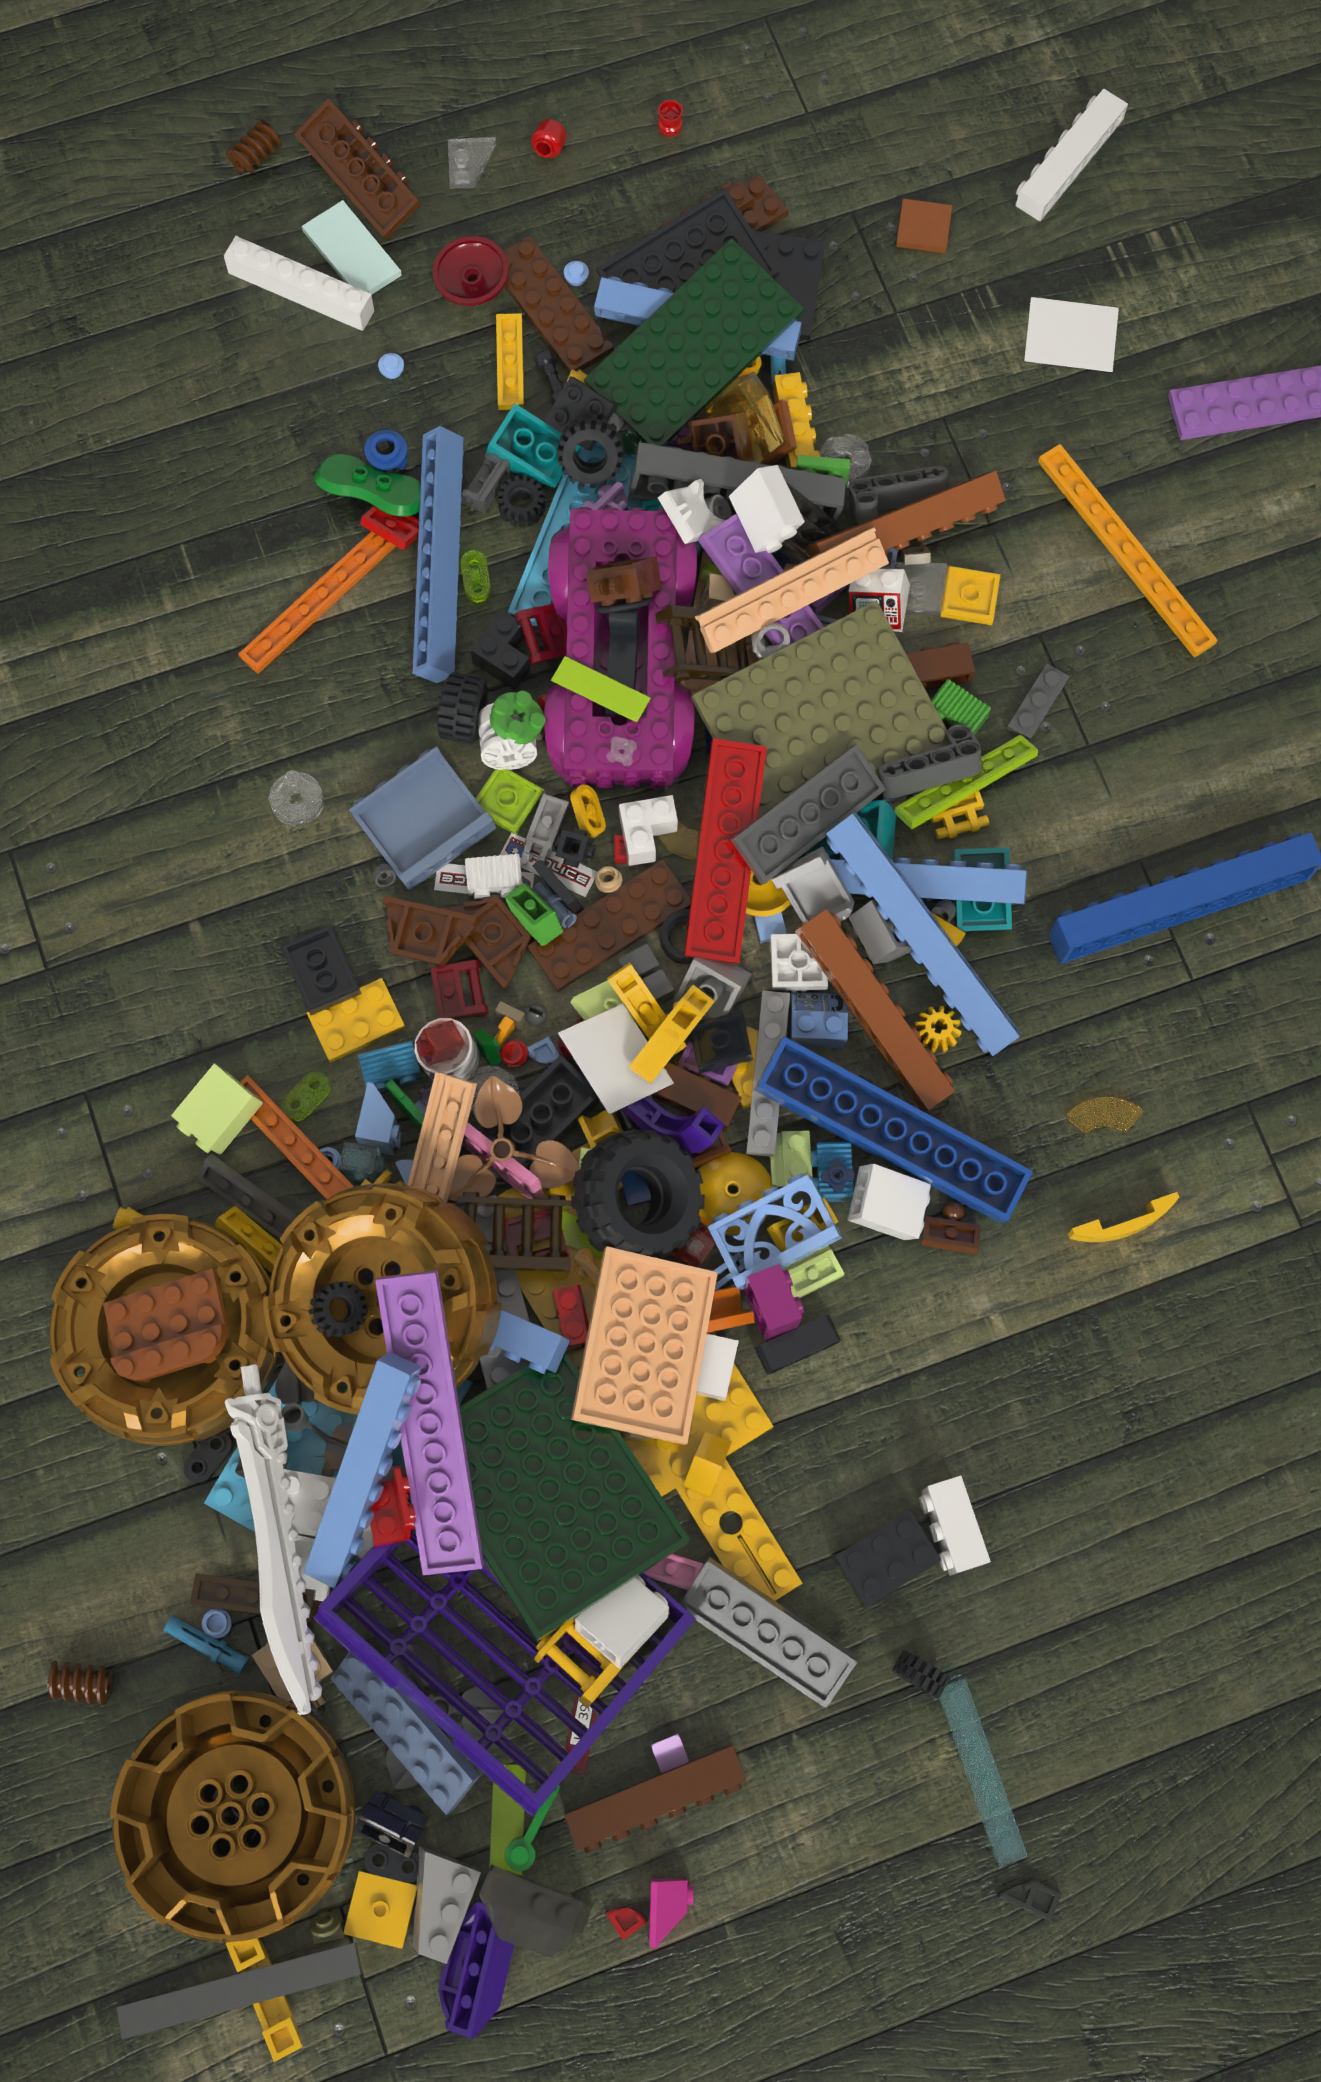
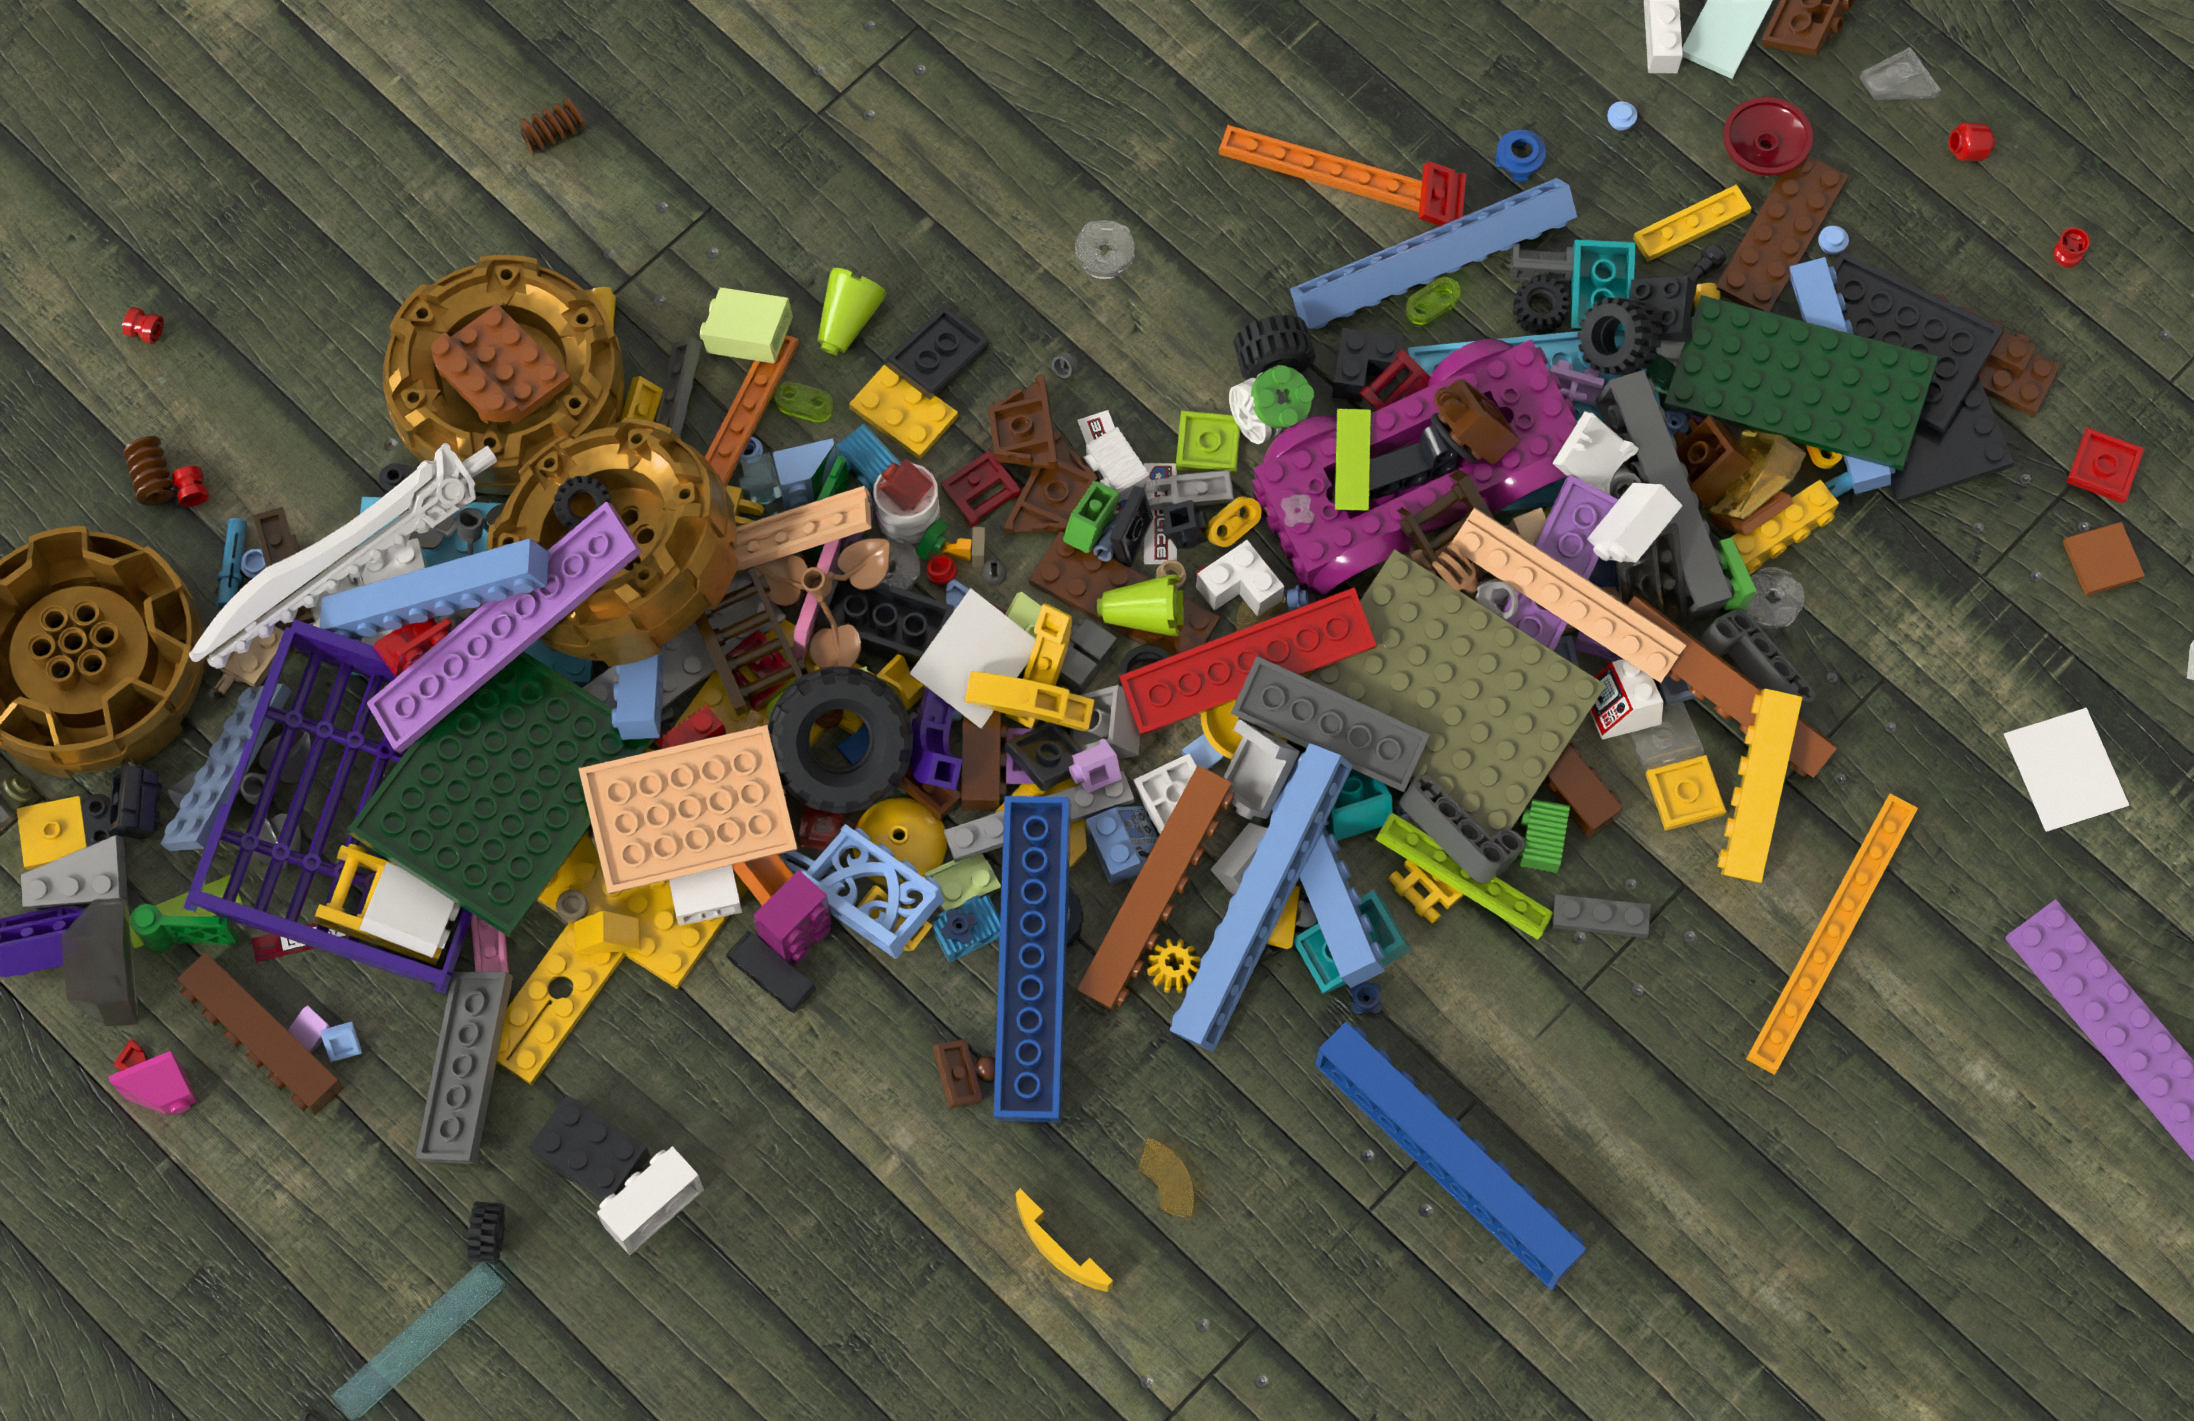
camera: 65 degrees right, 5 degrees down
green plate [314,454,421,516] -> none
sand blue panel [349,746,496,891] -> none
yellowish green plate [782,1245,844,1298] -> none
white brick [847,1164,931,1240] -> none
dark tan tile [900,545,931,565] -> none
none -> red wheel [172,465,209,507]
none -> light blue tile [321,1021,362,1063]
none -> dark tan tile [556,890,589,923]
none -> lime cone [817,268,887,356]
none -> lavender brick [1069,739,1122,793]
none -> lime cone [1097,574,1184,636]
none -> medium blue plate [1287,585,1309,612]
none -> dark blue plate [1350,983,1383,1015]
none -> medium nougat arm [1432,543,1480,601]
none -> yellow brick [1717,689,1802,883]
none -> red plate [2066,427,2145,504]

